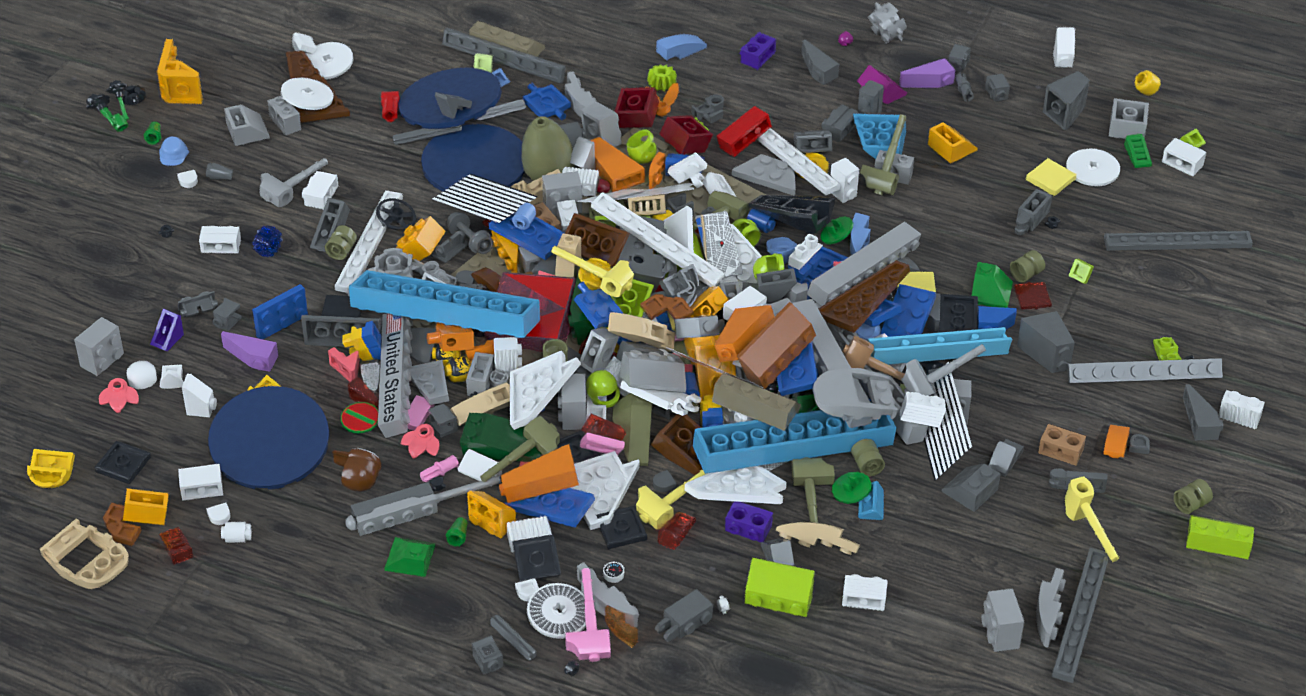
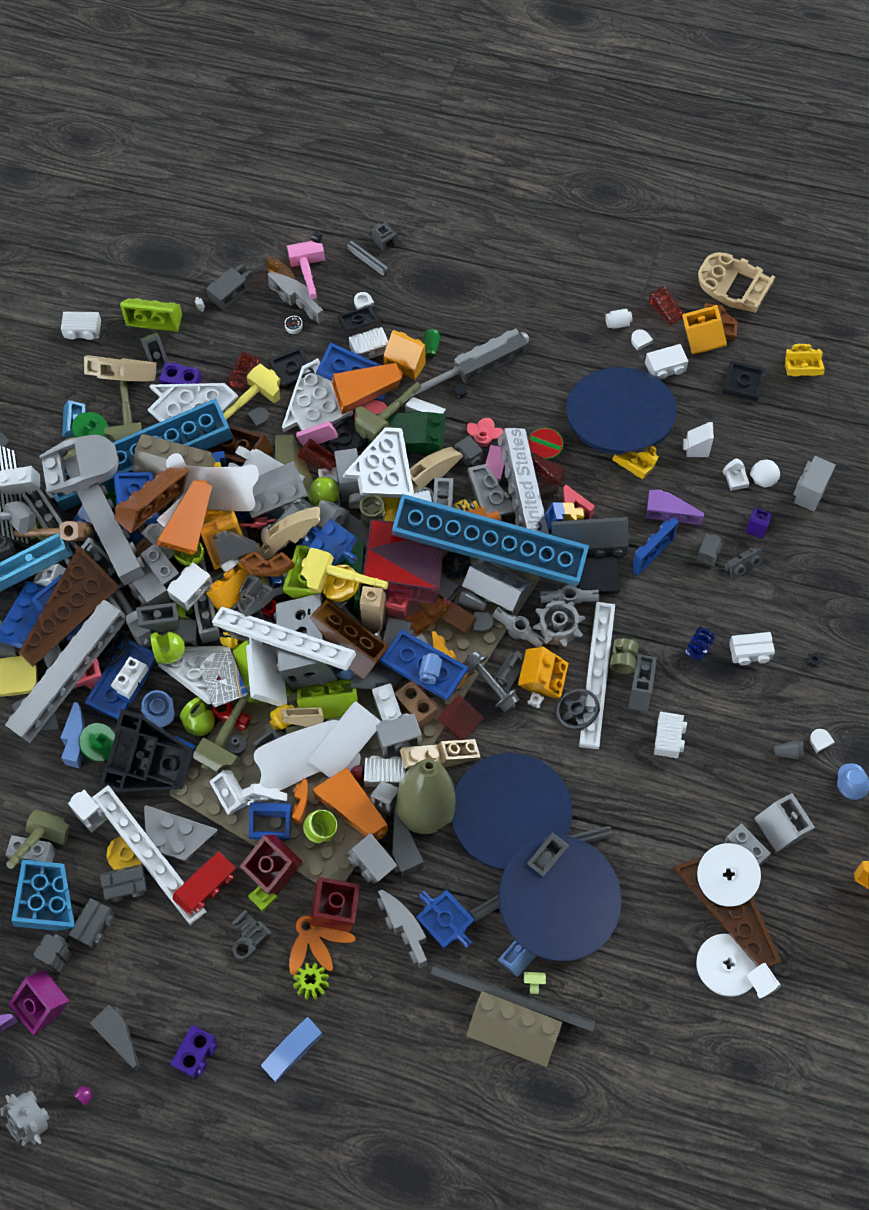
camera: 175 degrees right, 20 degrees up
coral plate [99,378,139,413] -> none
light grey piece [260,158,328,207] -> none
reddish brown piece [332,448,382,492] -> none
red piece [381,91,400,122] -> none
green slope [385,537,435,577] -> none
bright pink axle [420,455,459,482] -> none
sticker [433,174,538,223] -> none
piece [527,583,586,638] -> none

